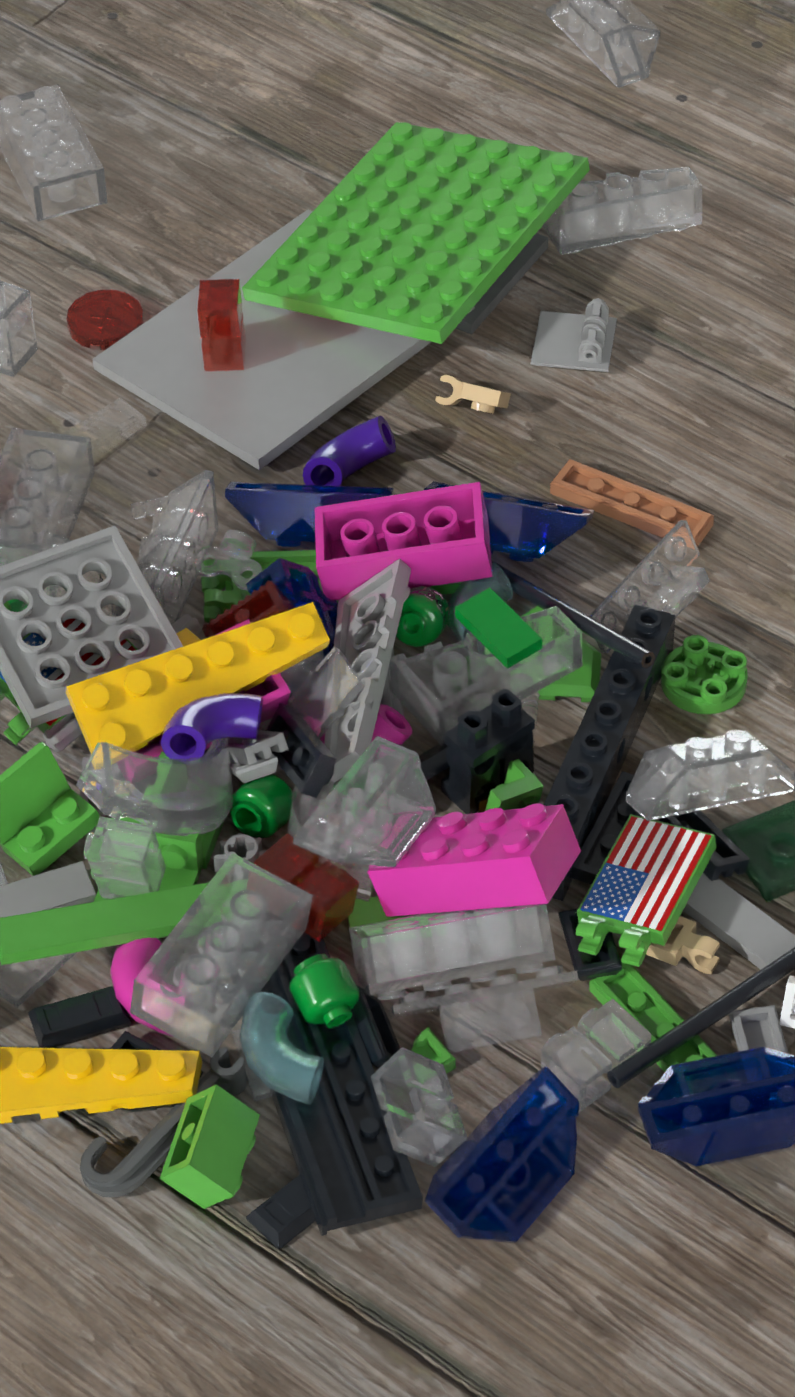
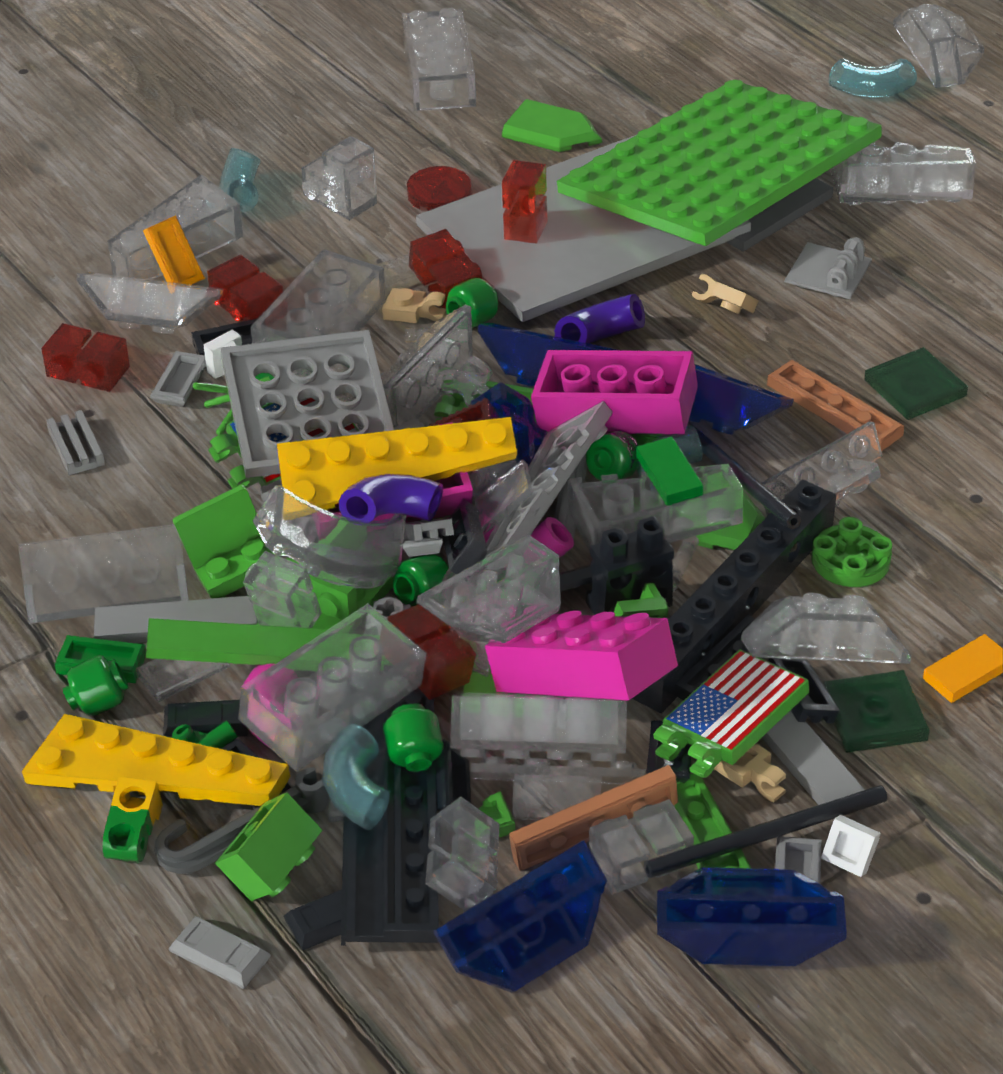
camera: 15 degrees right, 5 degrees down
none -> green leg [102,777,163,862]
none -> light grey tile [169,916,271,989]
none -> green arm [172,720,238,749]
none -> tan plate [382,288,447,324]
none -> clear red piece [408,229,483,309]
none -> green head [446,278,498,329]
none -> bright green tile [502,99,602,152]
none -> nougat tile [509,765,678,871]
none -> clear light blue cylinder [829,58,917,98]
none -> clear green tile [864,347,968,420]

